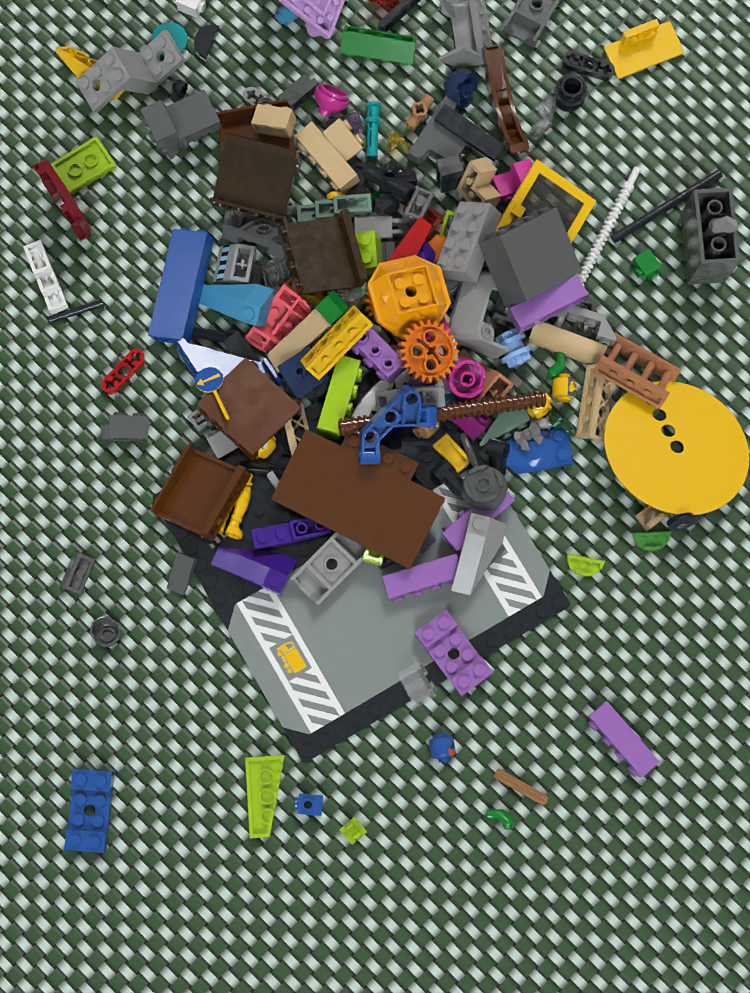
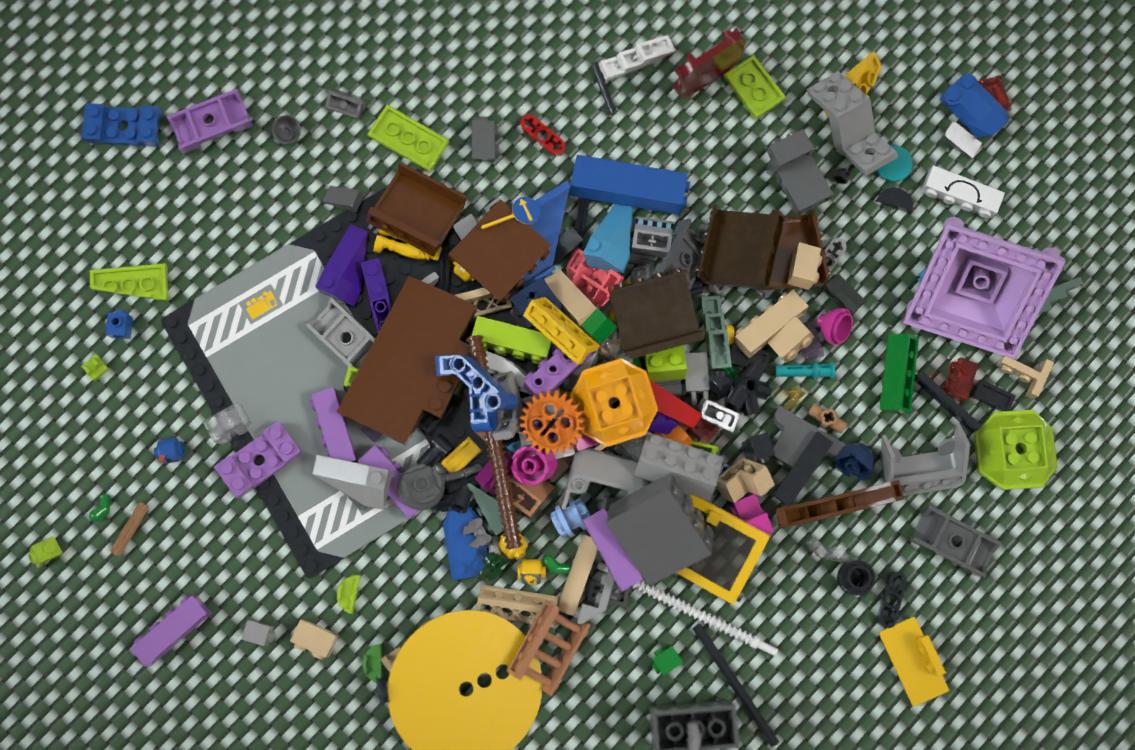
camera: 95 degrees right, 0 degrees up
none -> lime bracket [28,536,63,568]
none -> medium lavender piece [167,89,253,154]
none -> light grey brick [241,620,275,646]
none -> tan brick [290,619,340,660]
none -> lime tile [367,105,450,173]

